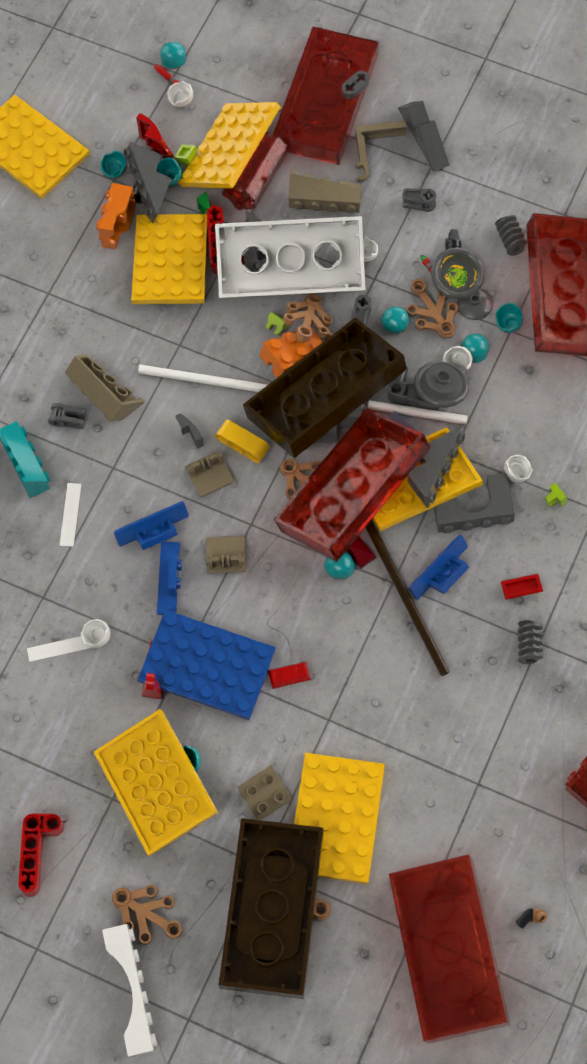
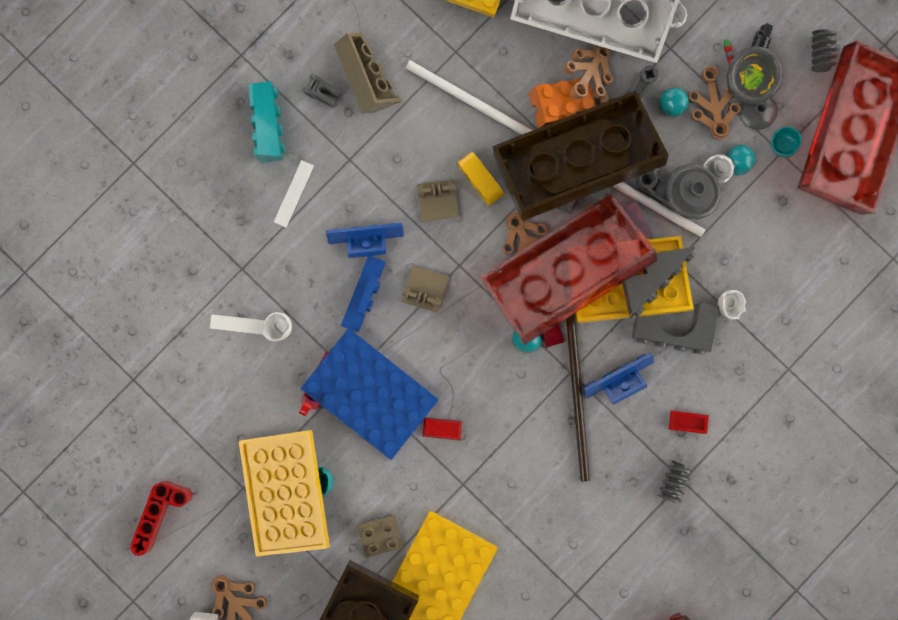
camera: 15 degrees right, 20 degrees up
dark grey slope [175,413,204,449] -> none
lime tile [266,312,290,335] -> none
lime tile [545,483,568,507] -> none

